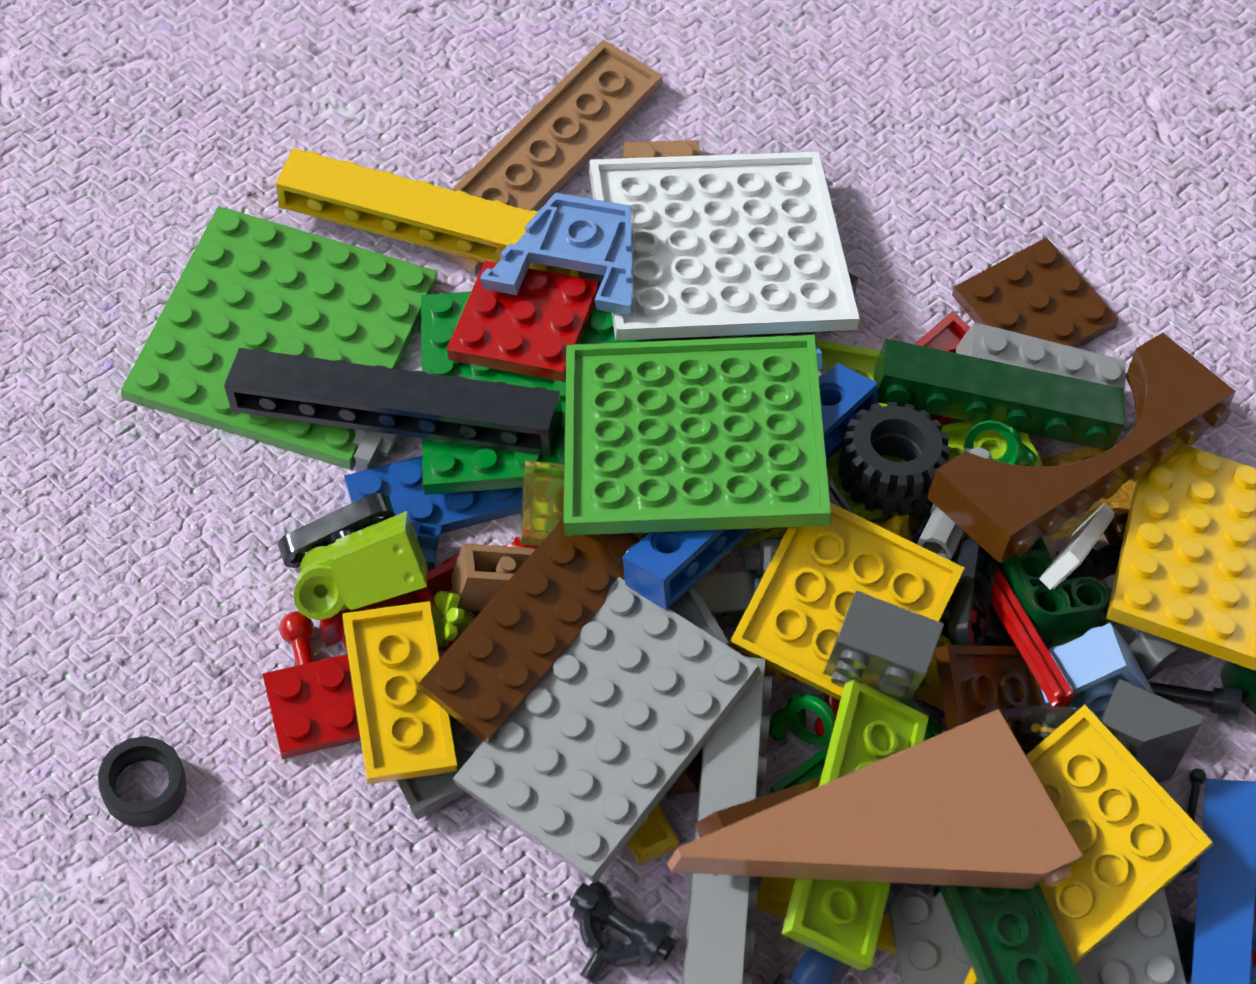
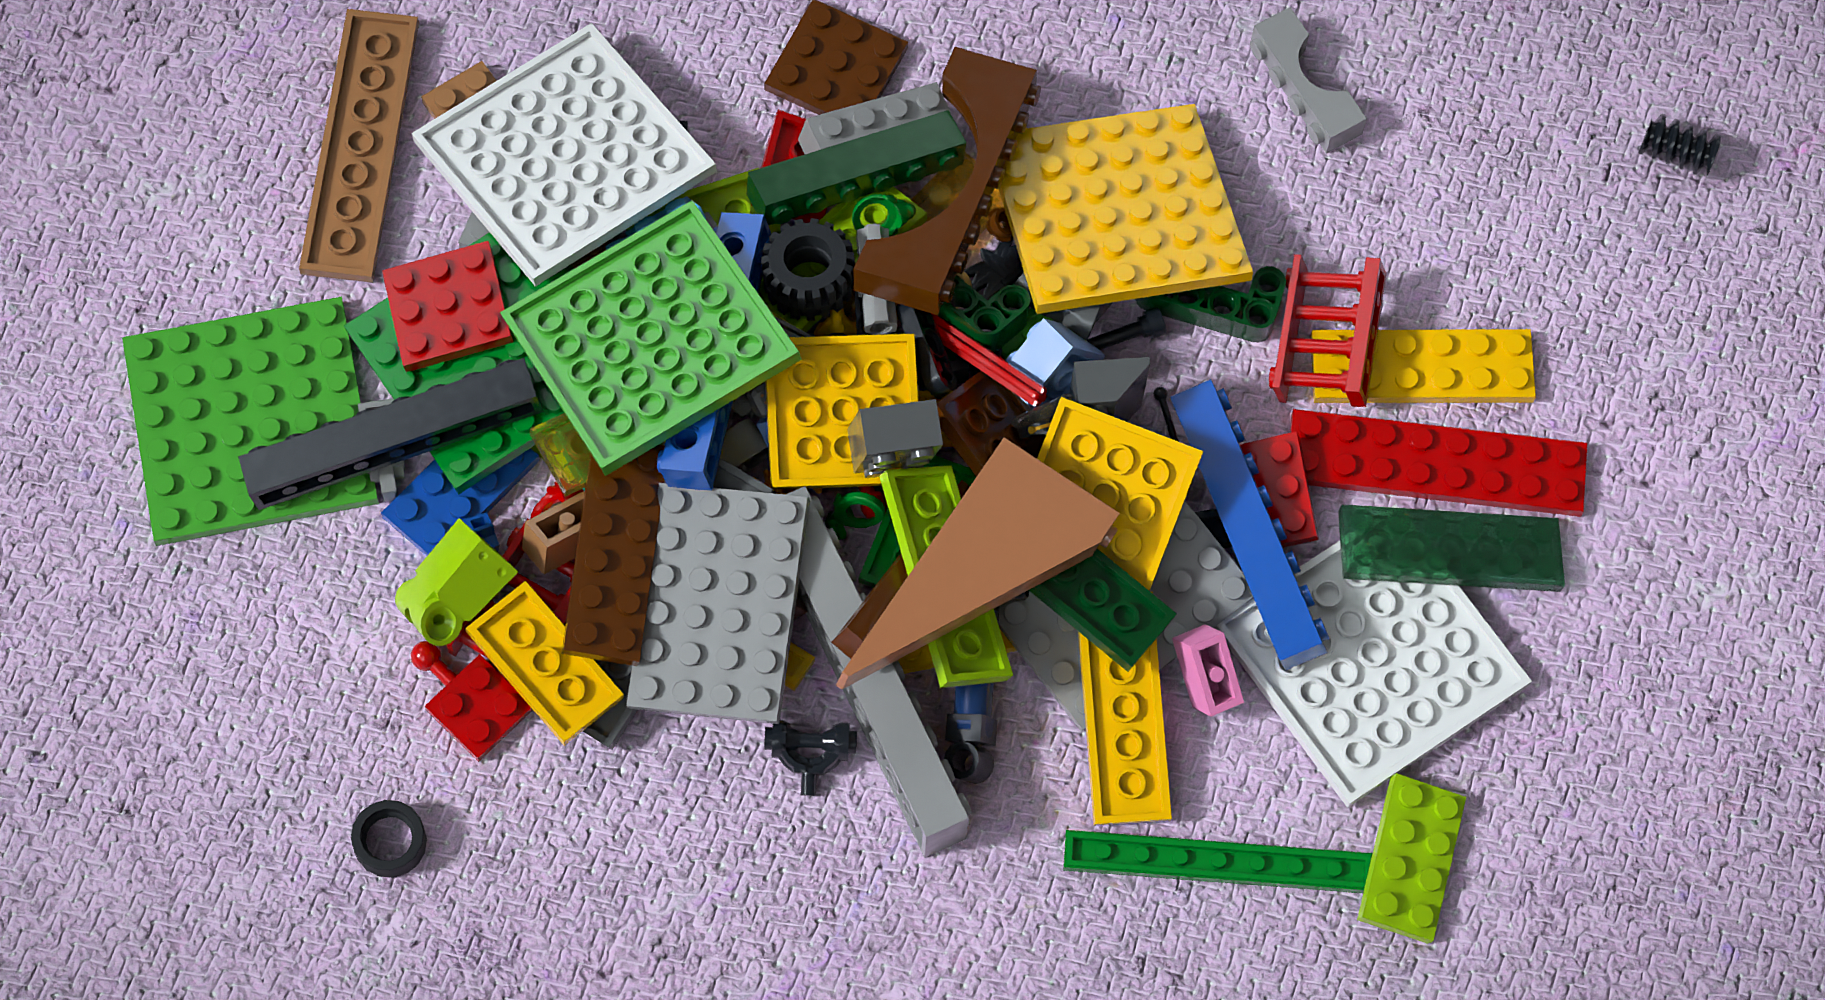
camera: 30 degrees left, 10 degrees up
yellow brick [276,148,583,278] -> none
black beam [278,493,396,568] -> none
lime plant [431,591,473,647] -> none
medium blue wing [480,193,634,316] -> none
white tile [1039,503,1115,589] -> none

